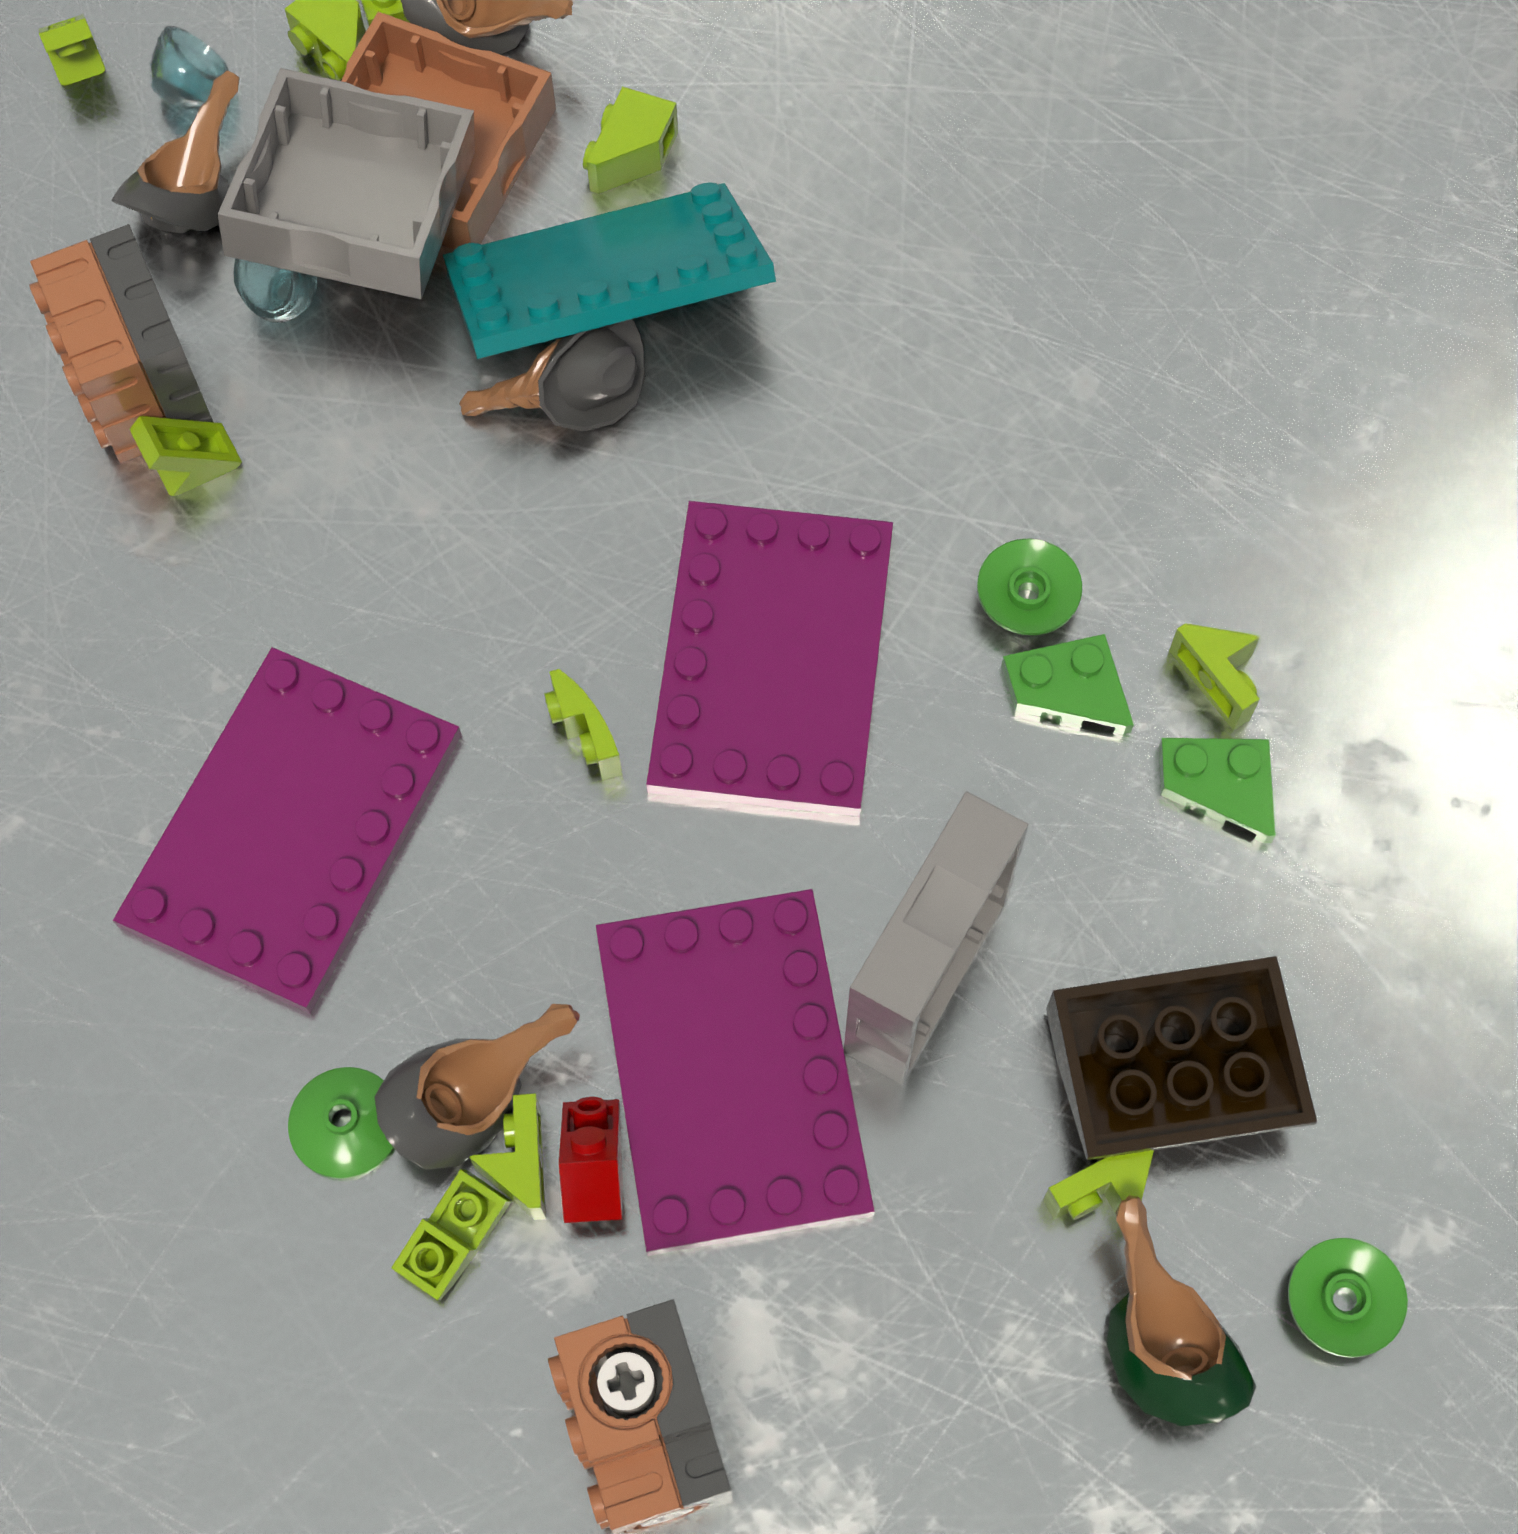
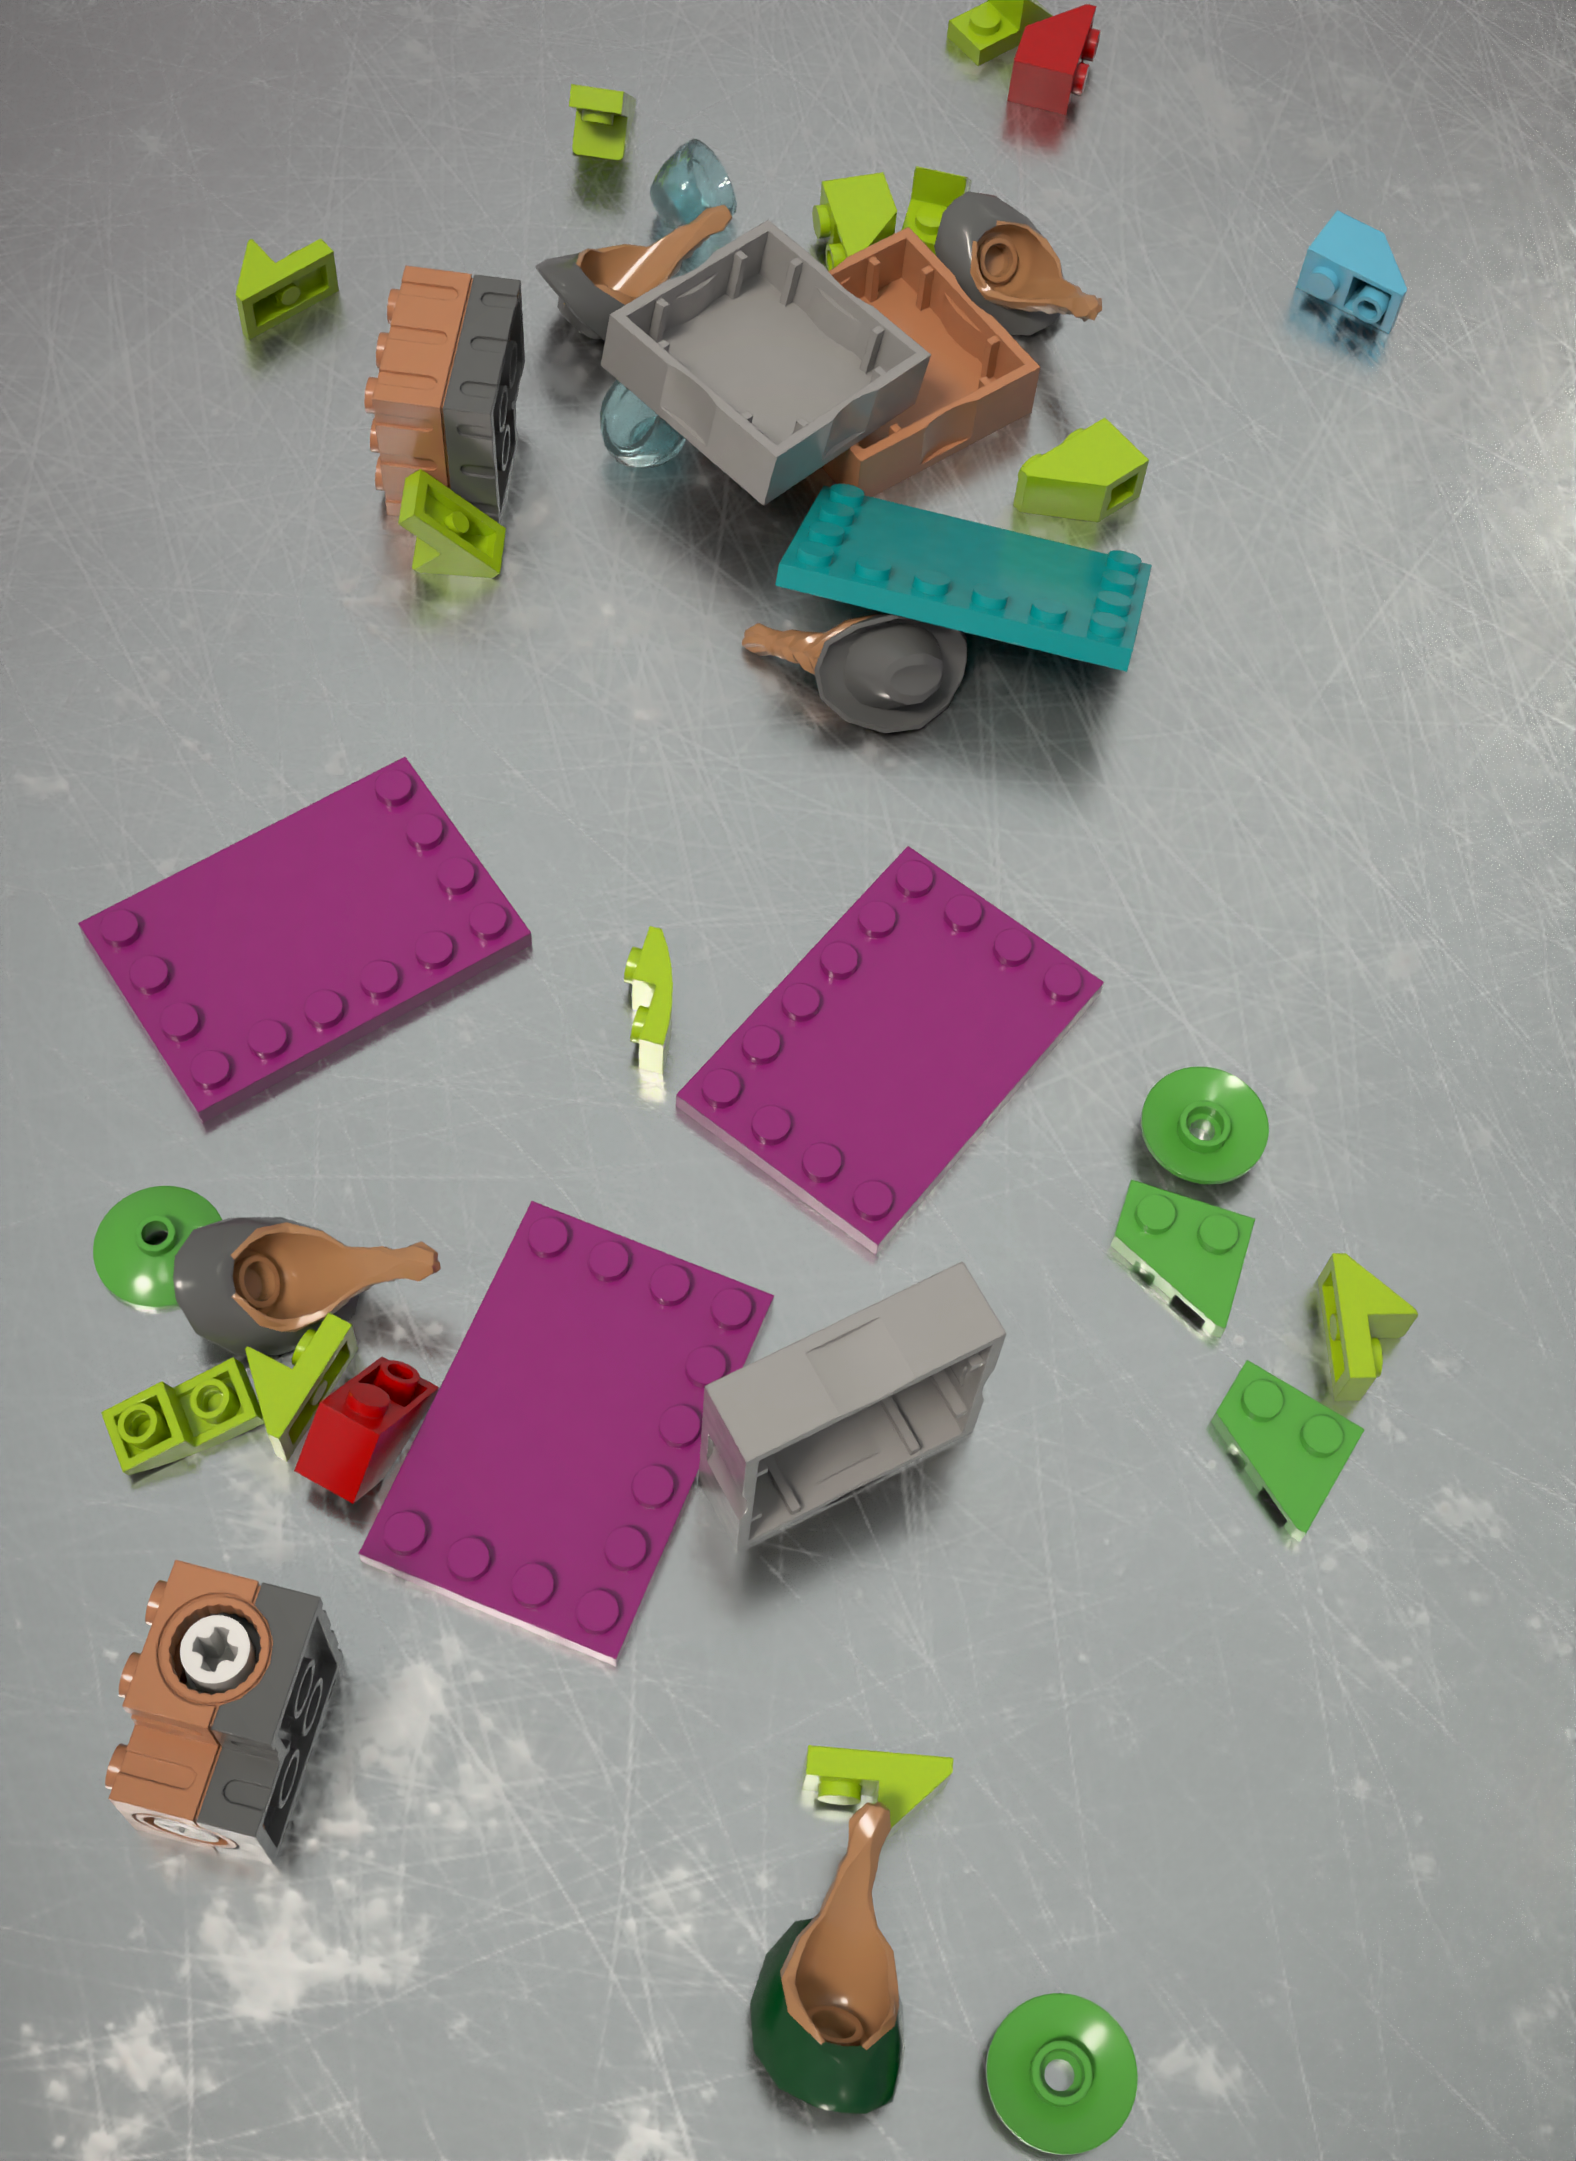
camera: 25 degrees right, 5 degrees down
dark brown slope [1046,956,1317,1160] -> none

